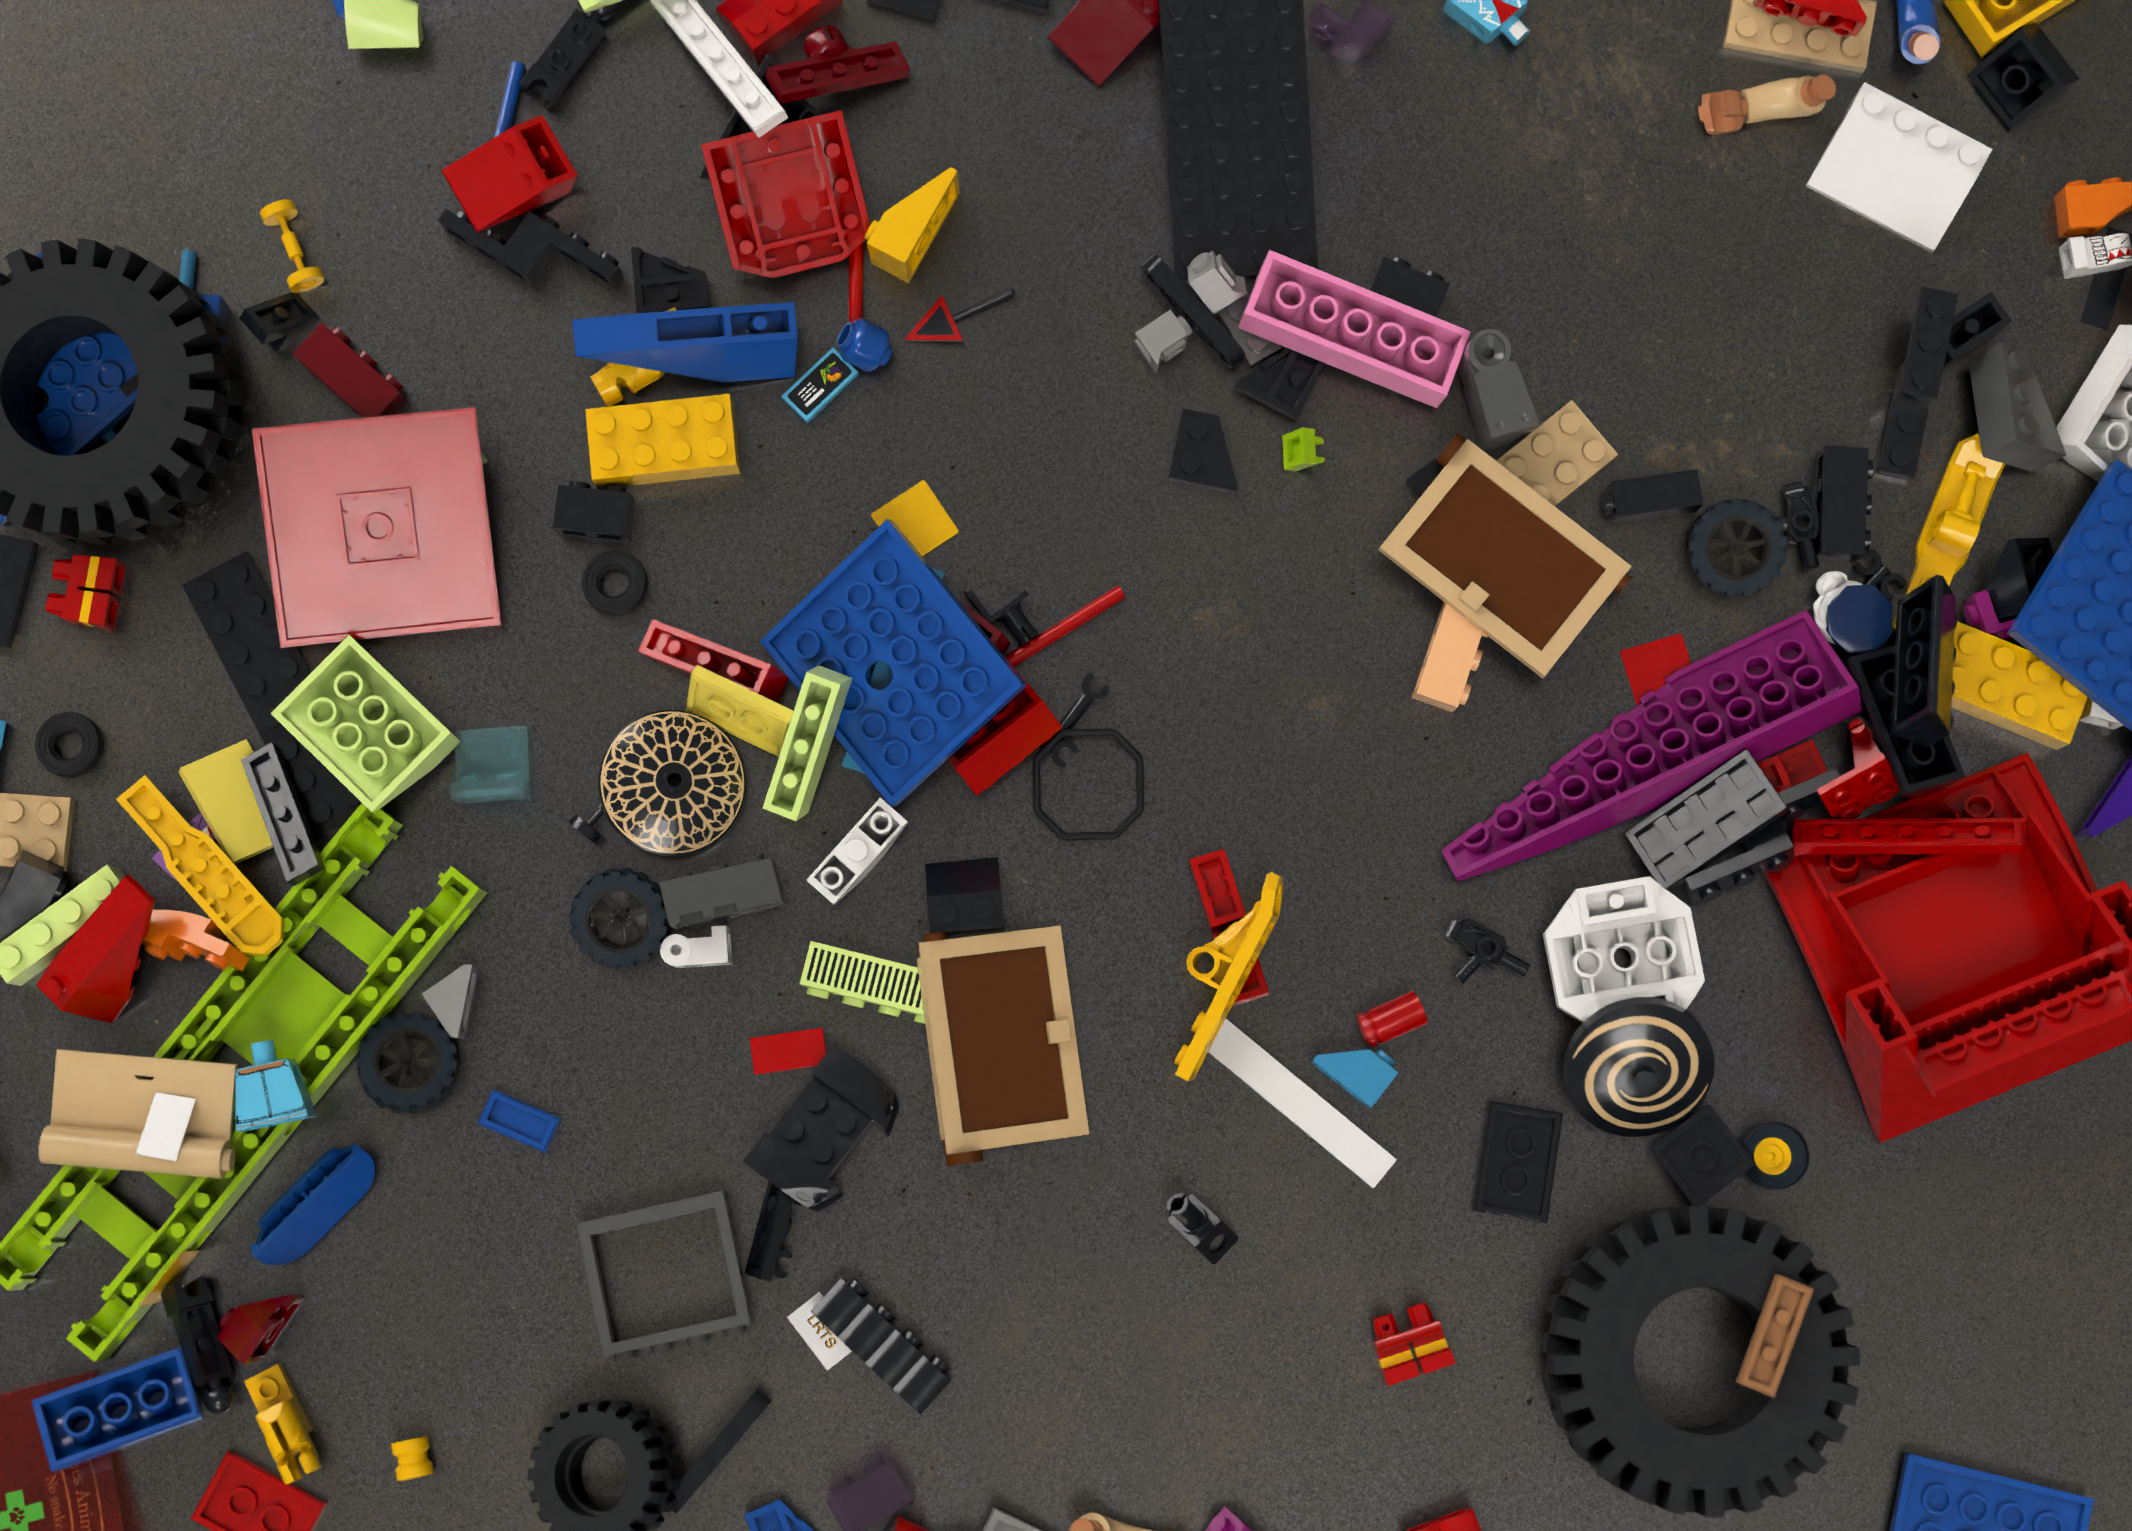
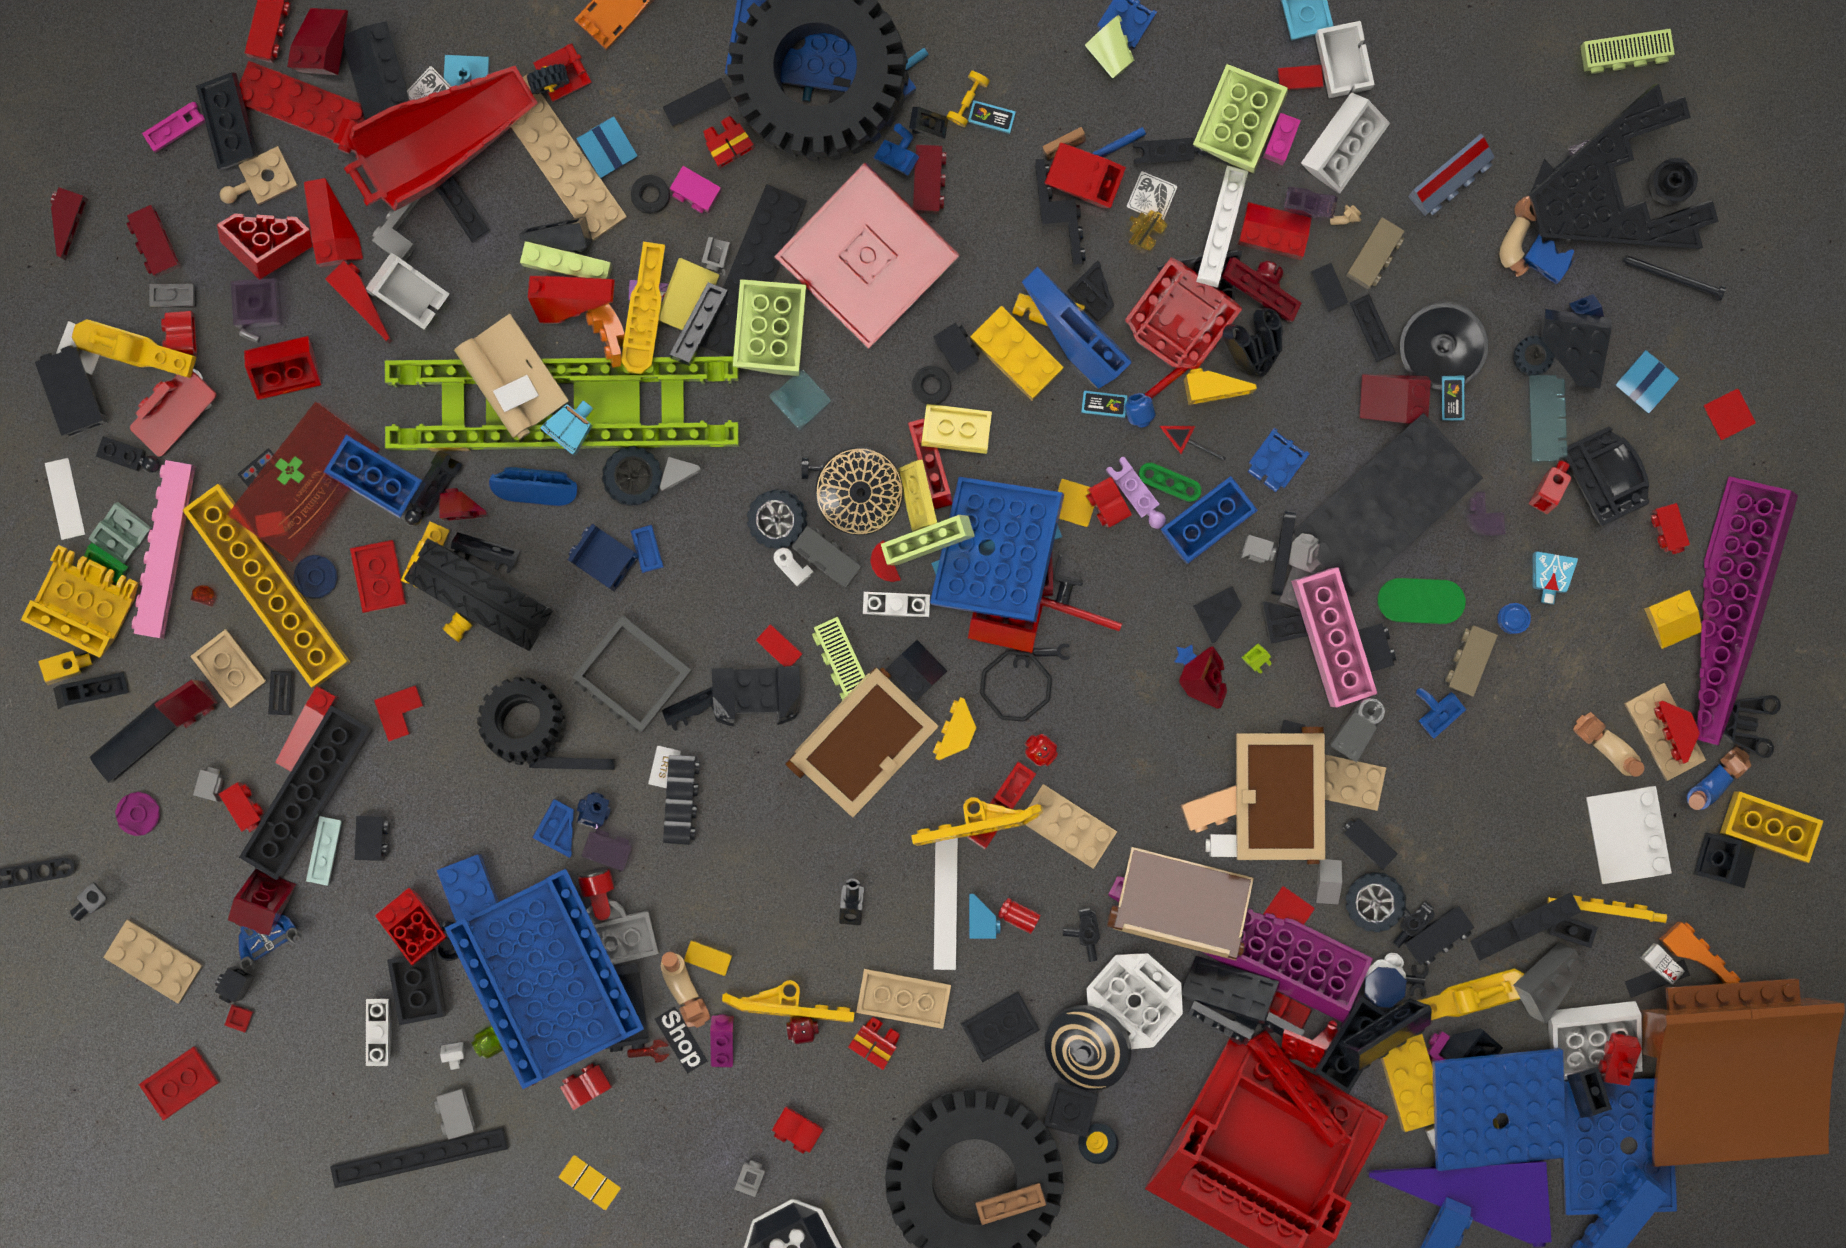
camera: 50 degrees right, 5 degrees up
none -> black tyre [404,538,553,651]
none -> black plate [450,532,520,573]
none -> dark blue panel [567,524,639,592]
none -> dark blue brick [577,792,610,829]
none -> dark pink brick [670,166,722,214]
none -> yellow slope [684,940,733,976]
none -> light grey window [702,237,732,271]
none -> yellow piece [722,980,854,1023]
none -> dark red head [786,1016,819,1045]
none -> tan plate [856,969,951,1029]
none -> red tile [870,540,901,582]
none -> blue plate [874,123,919,175]
none -> light yellow tile [921,404,992,454]
none -> yellow slope [933,697,976,760]
none -> tile [968,100,1016,134]
none -> red head [1025,734,1058,766]
none -> tan plate [1026,784,1117,869]
none -> medium nougat tile [1042,127,1086,160]
none -> red brick [1086,477,1132,528]
none -> lavender plate [1106,457,1166,529]
none -> door [1107,847,1254,960]
none -> white sticker [1127,171,1177,222]
none -> clear yellow hips [1129,210,1168,251]
none -> green plate [1139,463,1201,502]
none -> blue brick [1161,476,1258,564]
none -> blue piece [1174,645,1197,665]
none -> dark red slope [1179,646,1227,709]
none -> white brick [1205,834,1237,857]
none -> black connector [1223,307,1283,377]
none -> blue plate [1247,428,1310,492]
none -> light grey slope [1316,859,1342,904]
none -> green tile [1377,578,1466,624]
none -> blue plate [1416,688,1466,739]
none -> dark tan brick [1445,625,1498,697]
none -> blue wheel [1497,603,1531,634]
none -> yellow plate [1547,895,1667,923]

